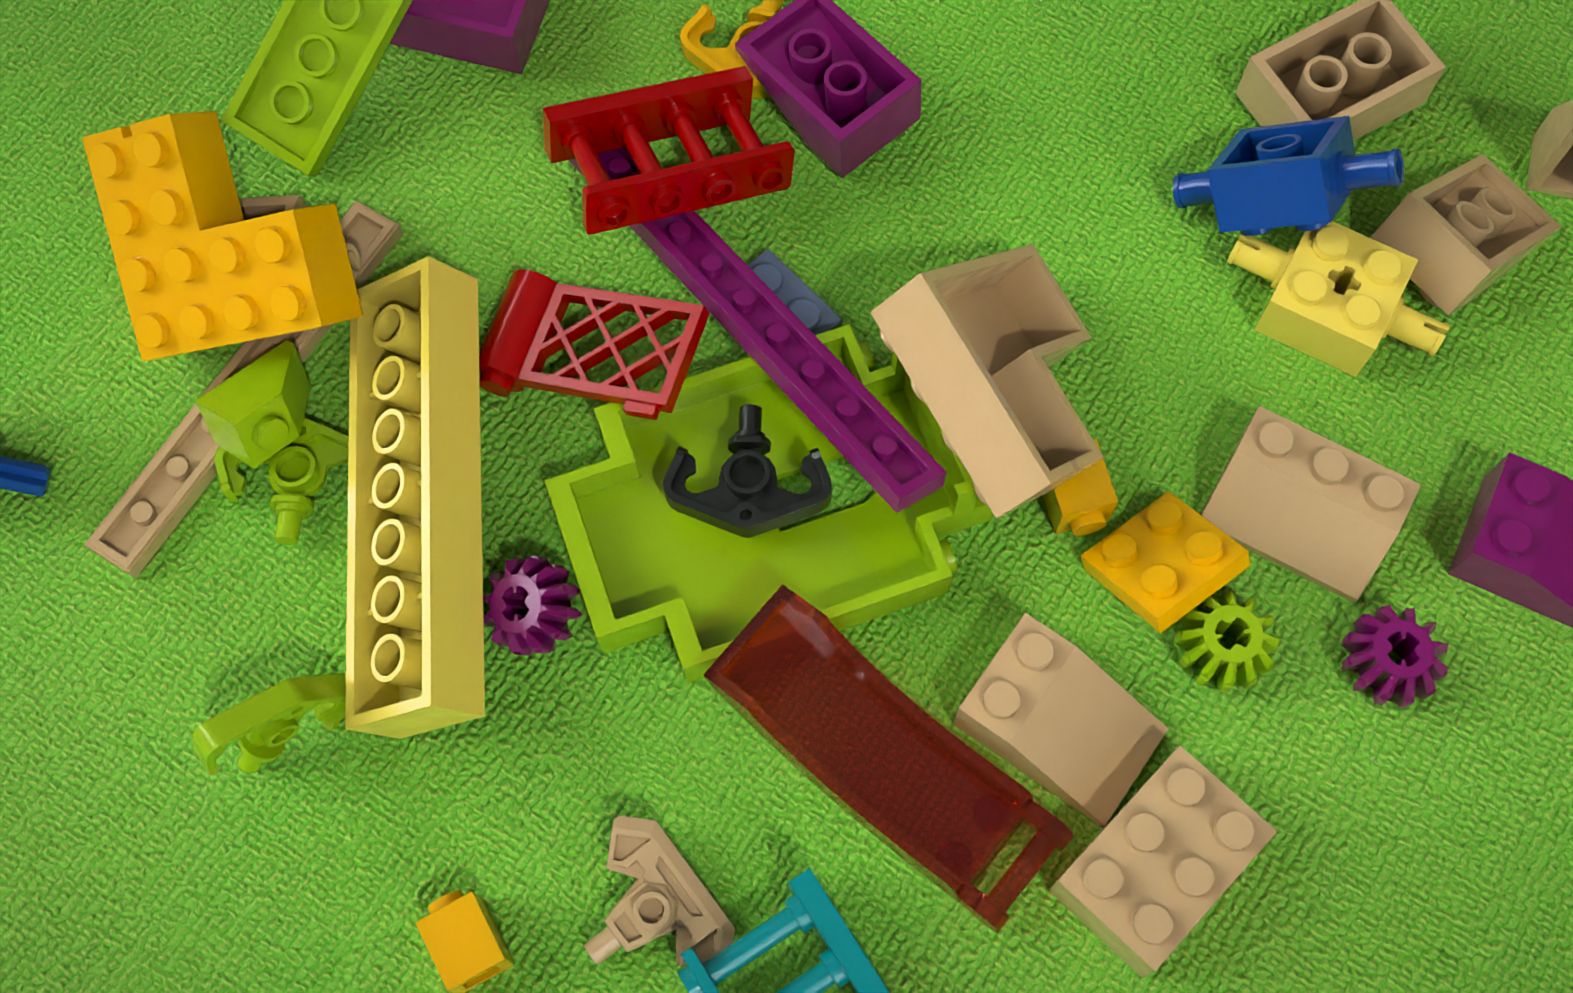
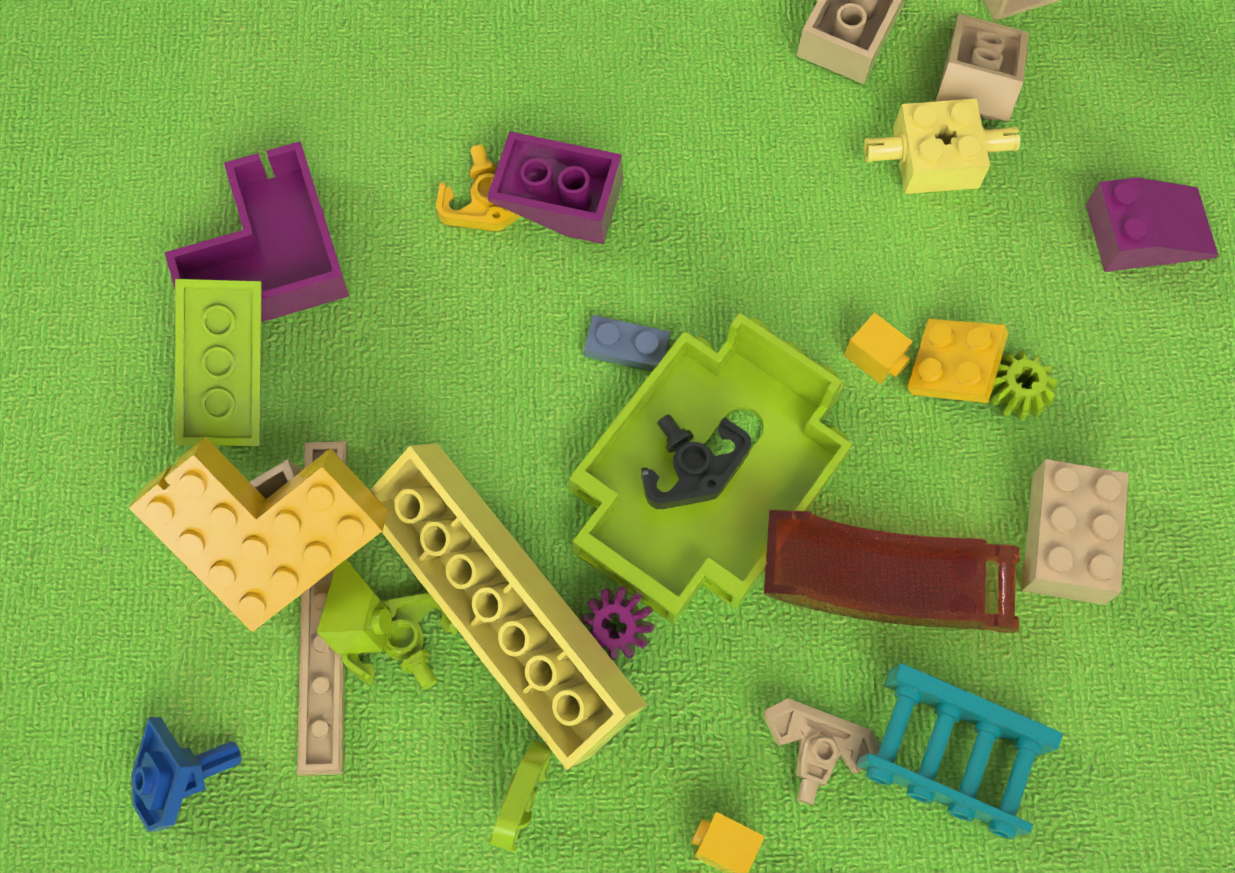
camera: 40 degrees left, 0 degrees up
red piece [479,269,710,420] -> none
red fence [543,66,795,235] -> none
magenta plate [568,147,947,513] -> none
tan piece [870,244,1104,519] -> none
tan slope [953,612,1168,828] -> none
blue brick [1173,116,1404,236] -> none
tan slope [1201,406,1421,603] -> none
magenta gear [1341,605,1449,708] -> none

